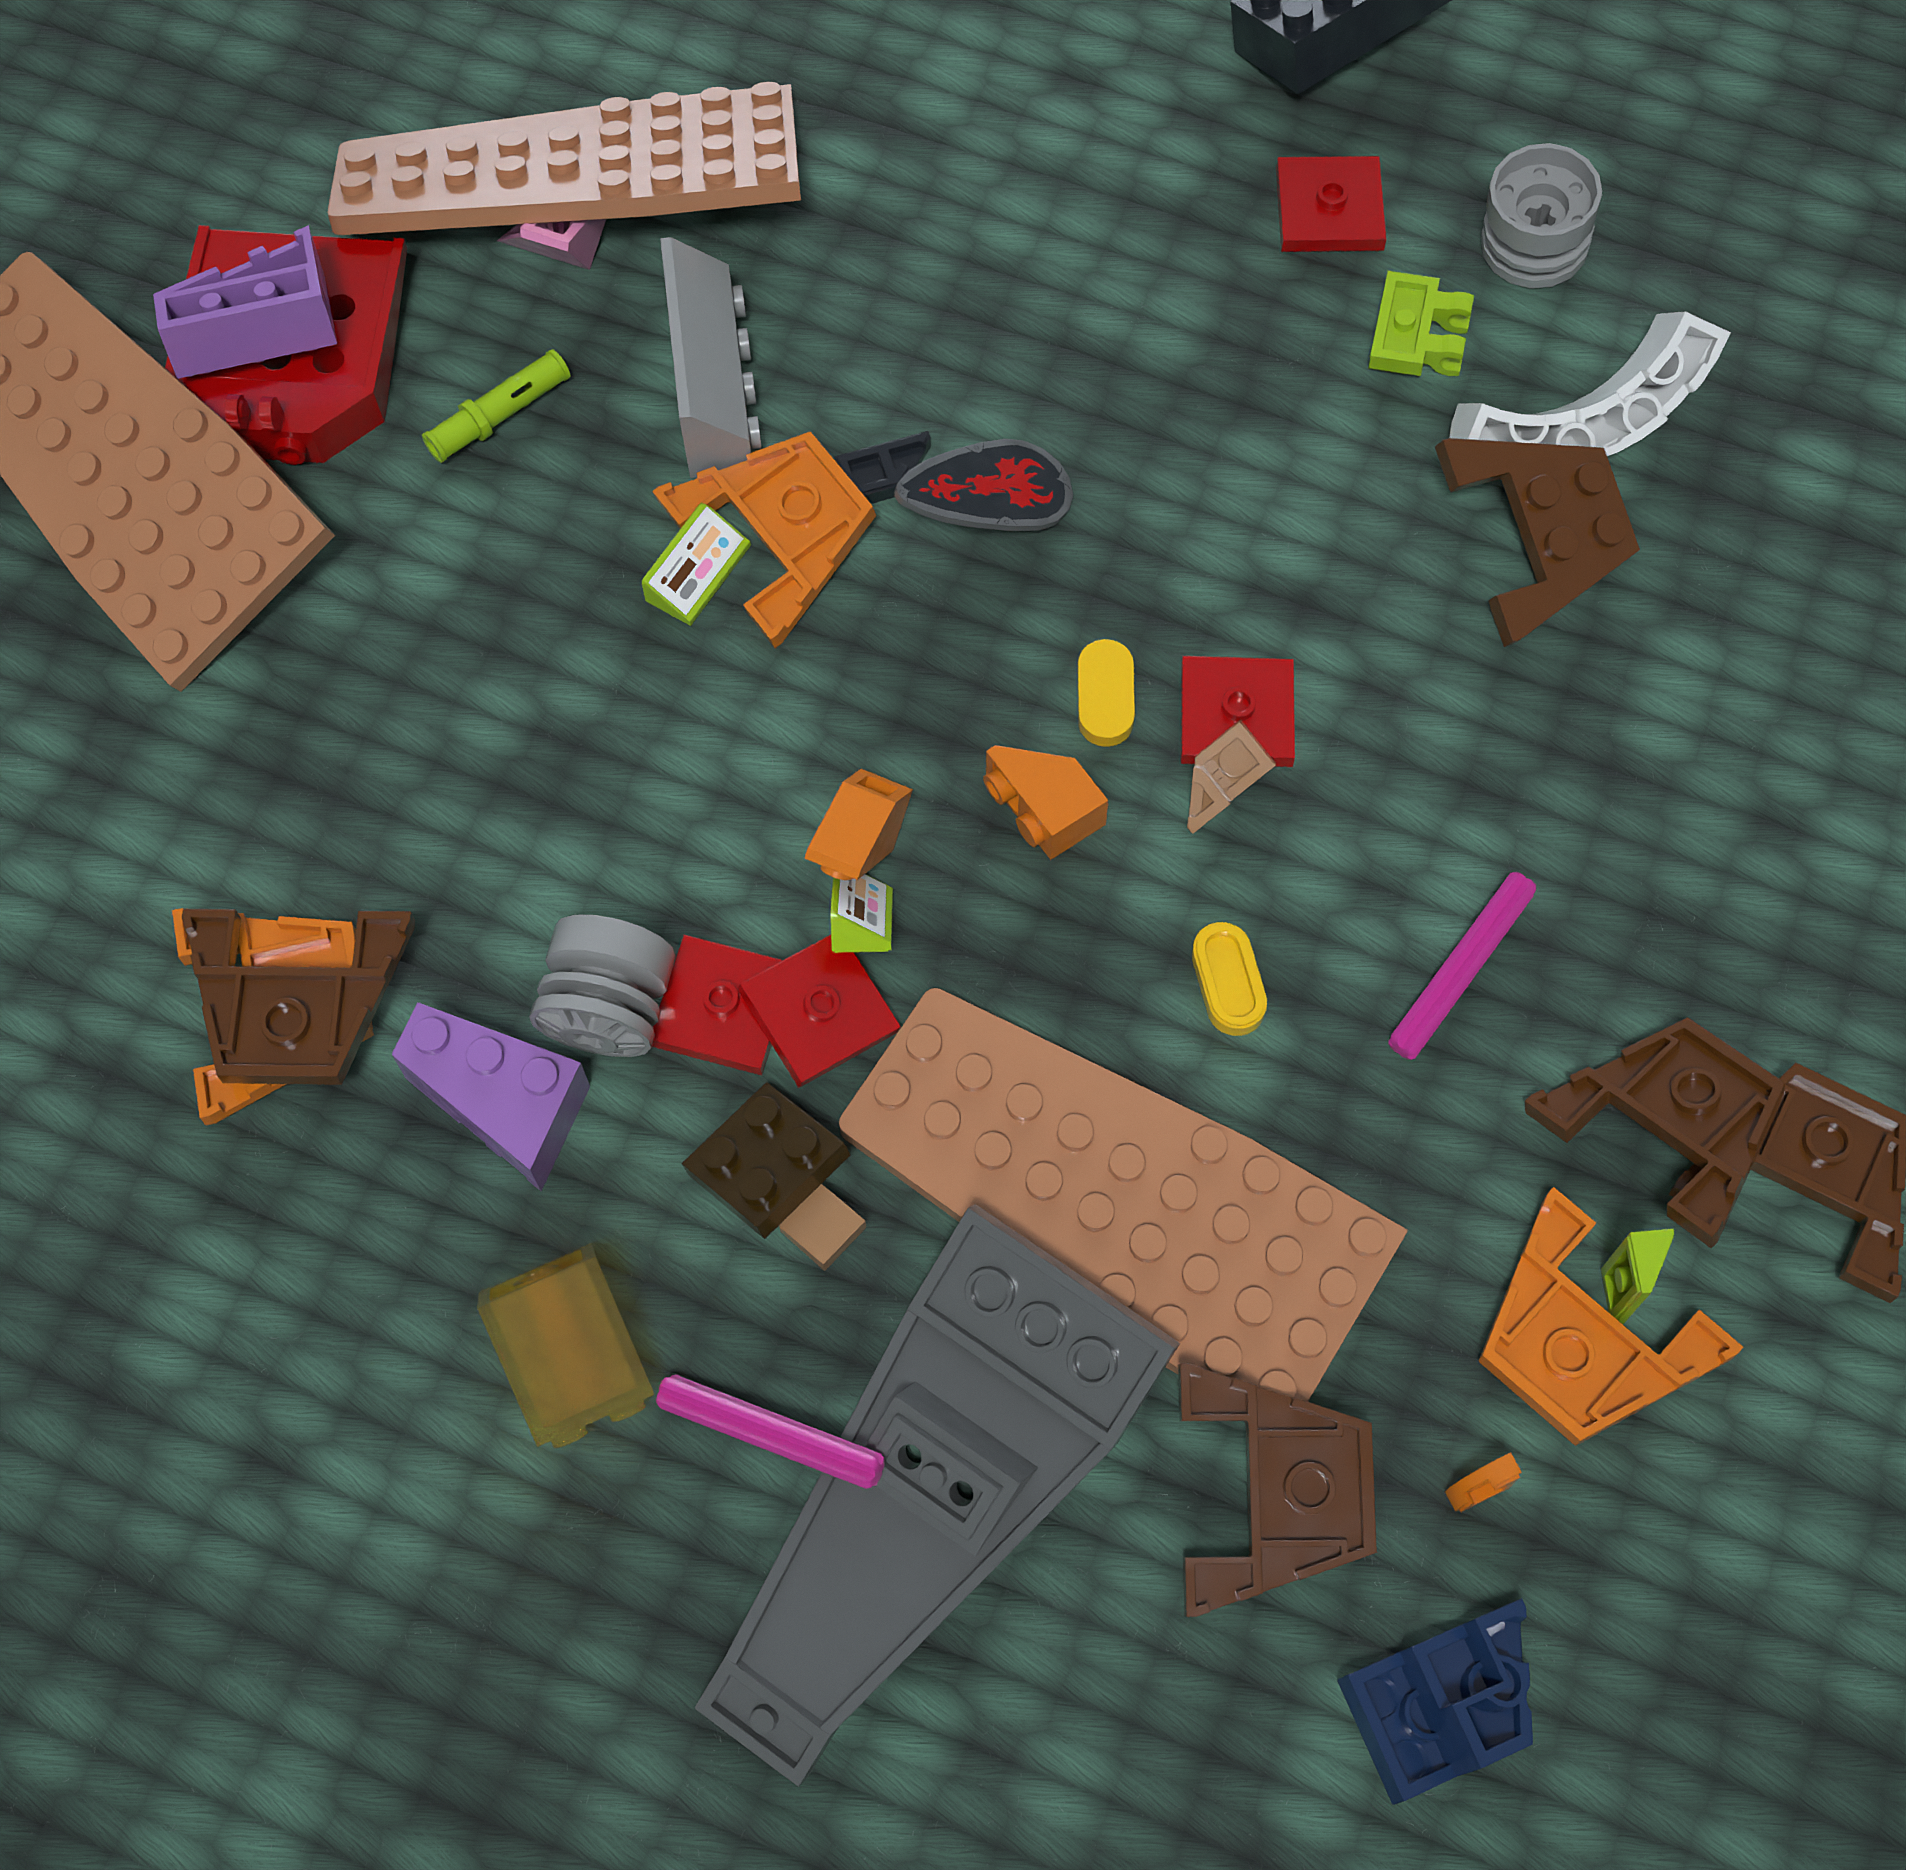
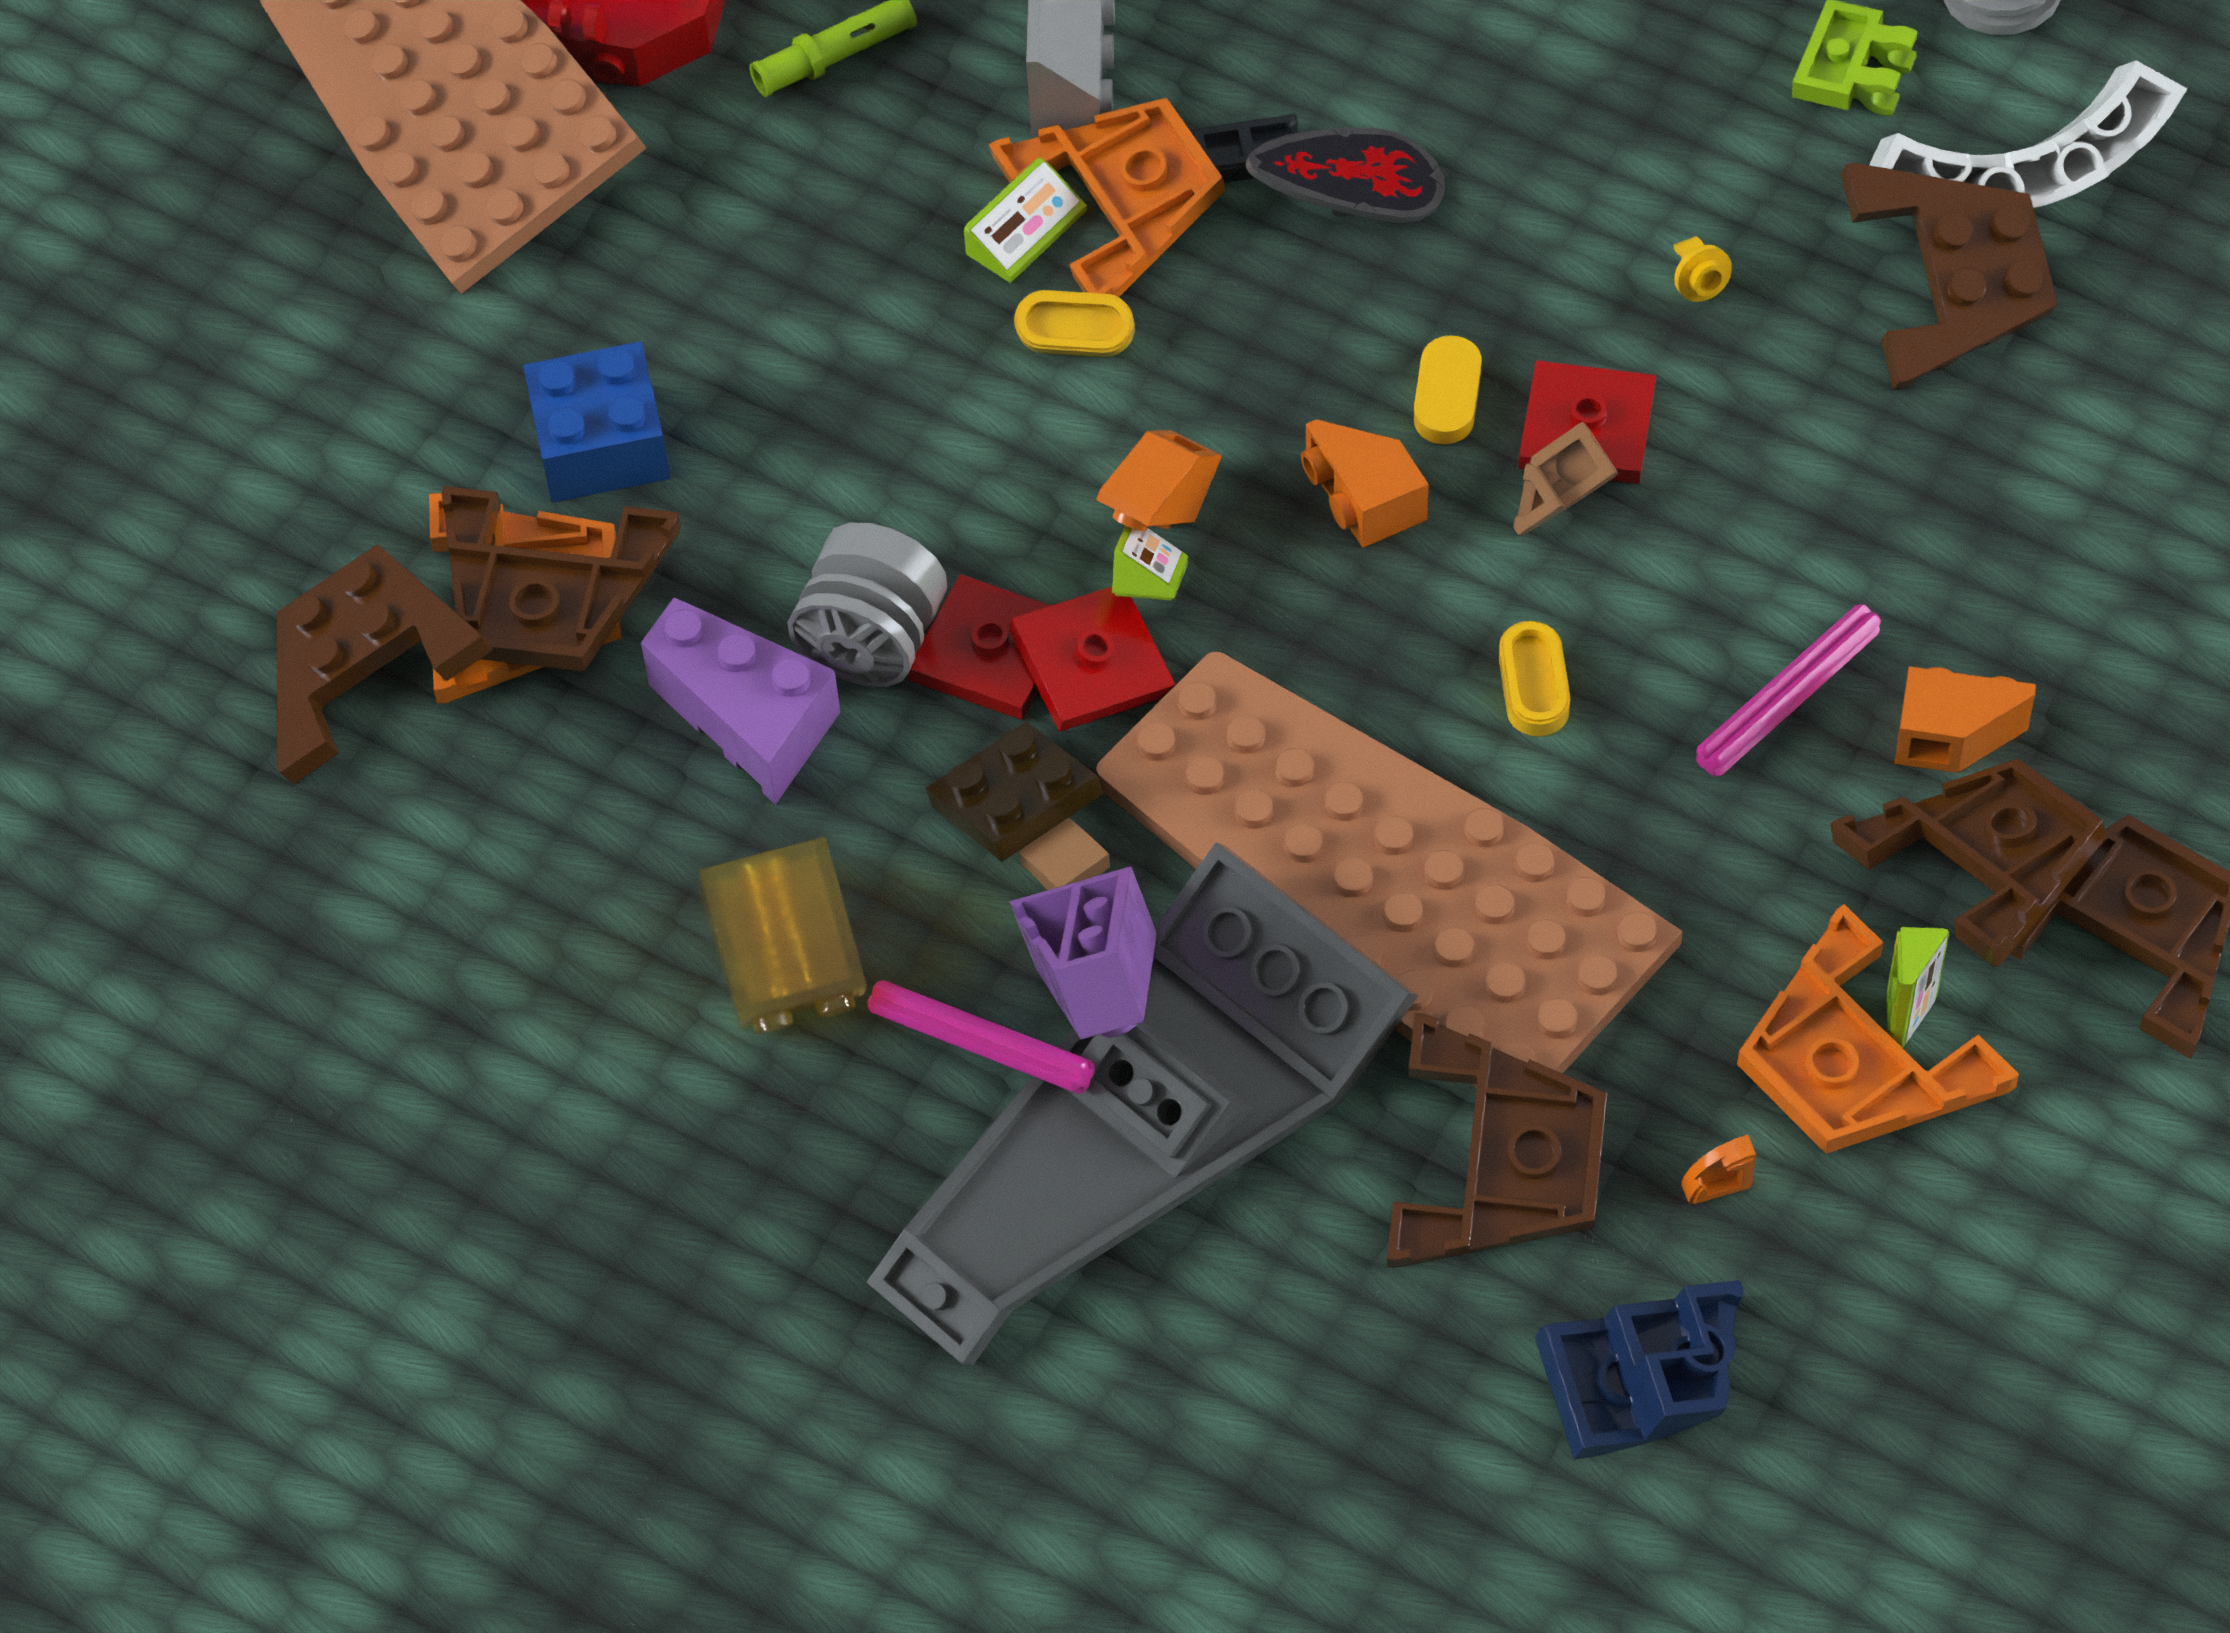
camera: 10 degrees right, 10 degrees down
none -> reddish brown wing [277,544,493,784]
none -> blue brick [523,341,671,503]
none -> medium lavender wedge [1009,866,1157,1040]
none -> yellow tile [1014,290,1135,357]
none -> yellow plate [1673,236,1732,302]
none -> orange slope [1894,666,2036,773]

